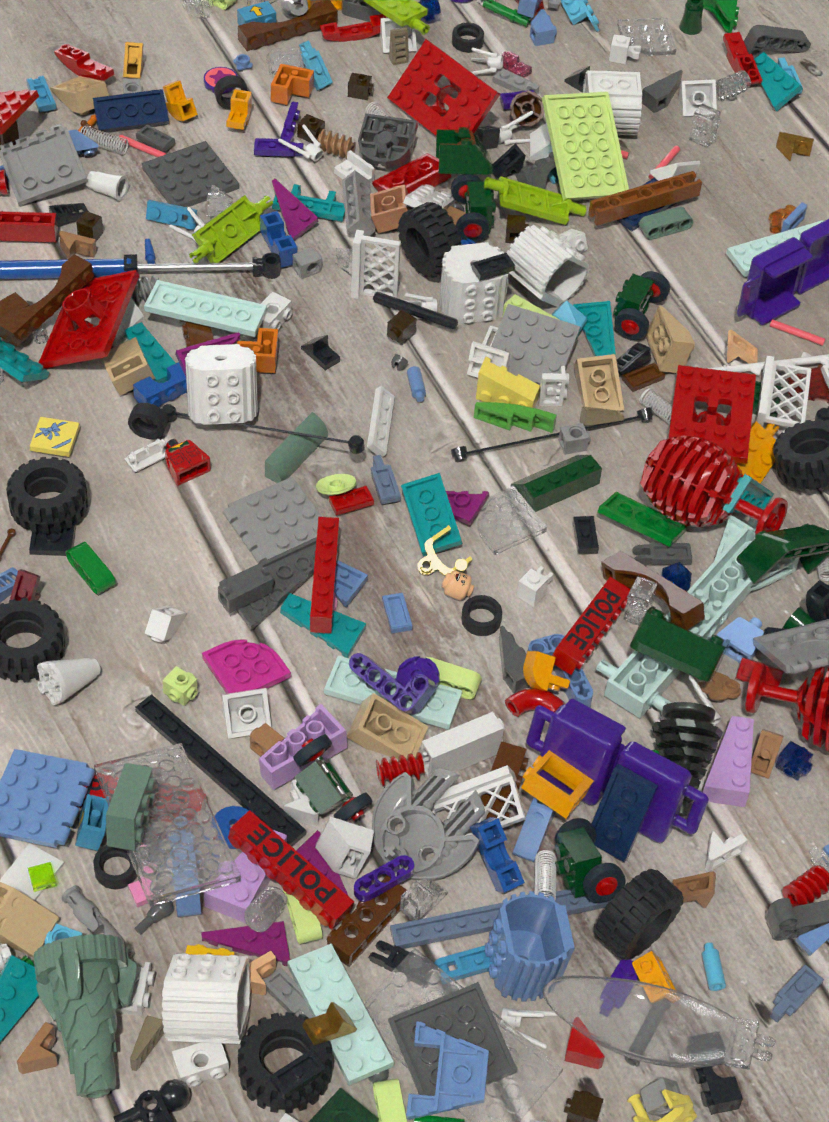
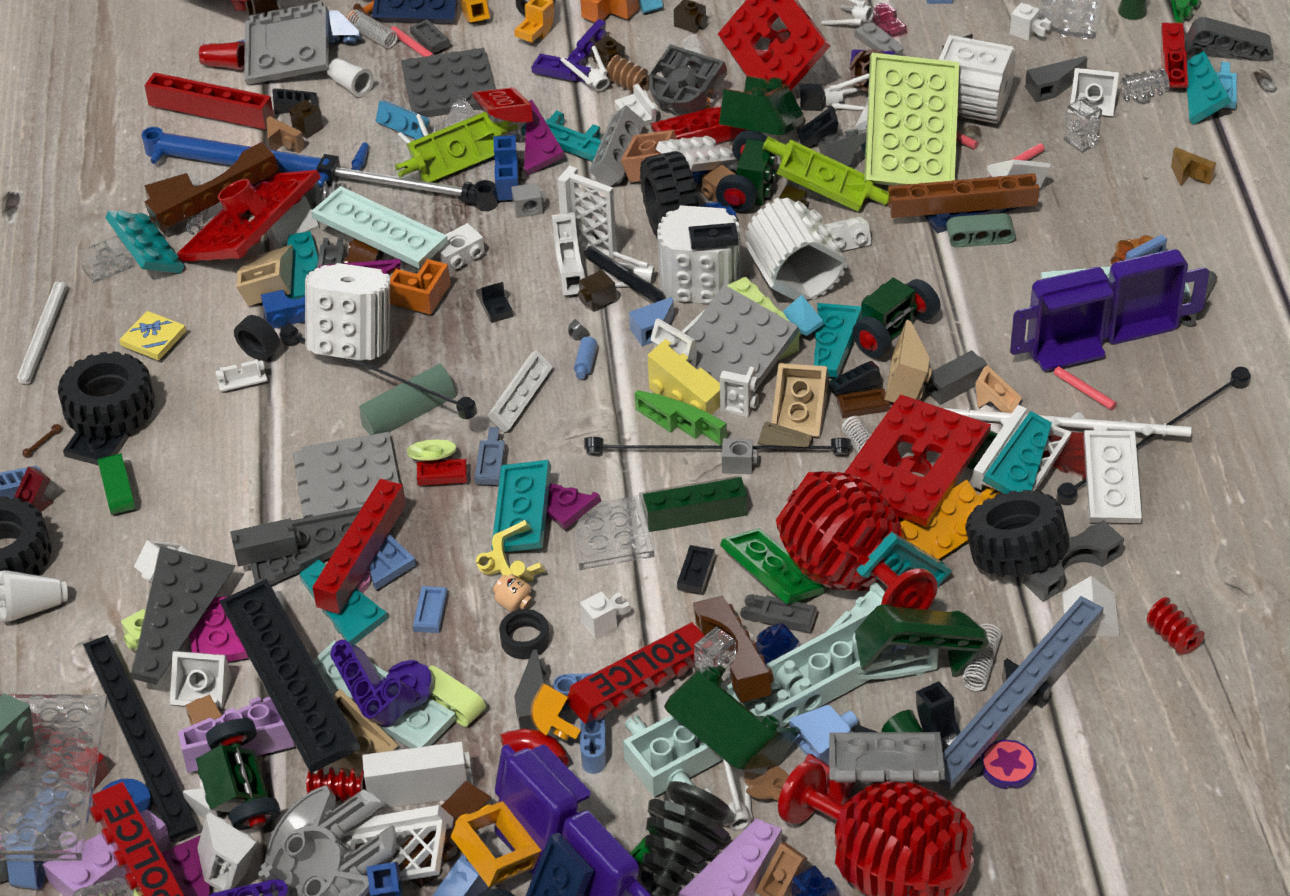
camera: 25 degrees right, 5 degrees down
red torso [165,439,211,486] -> none
none -> dark grey wing [130,546,235,685]
none -> black plate [219,579,361,774]
none -> dark grey hinge [317,238,344,268]
none -> red slope [472,87,533,122]
none -> white arch [551,212,585,296]
none -> medium blue slope [629,297,674,346]
none -> dark grey brick [923,350,987,405]
none -> teal wing [982,411,1052,494]

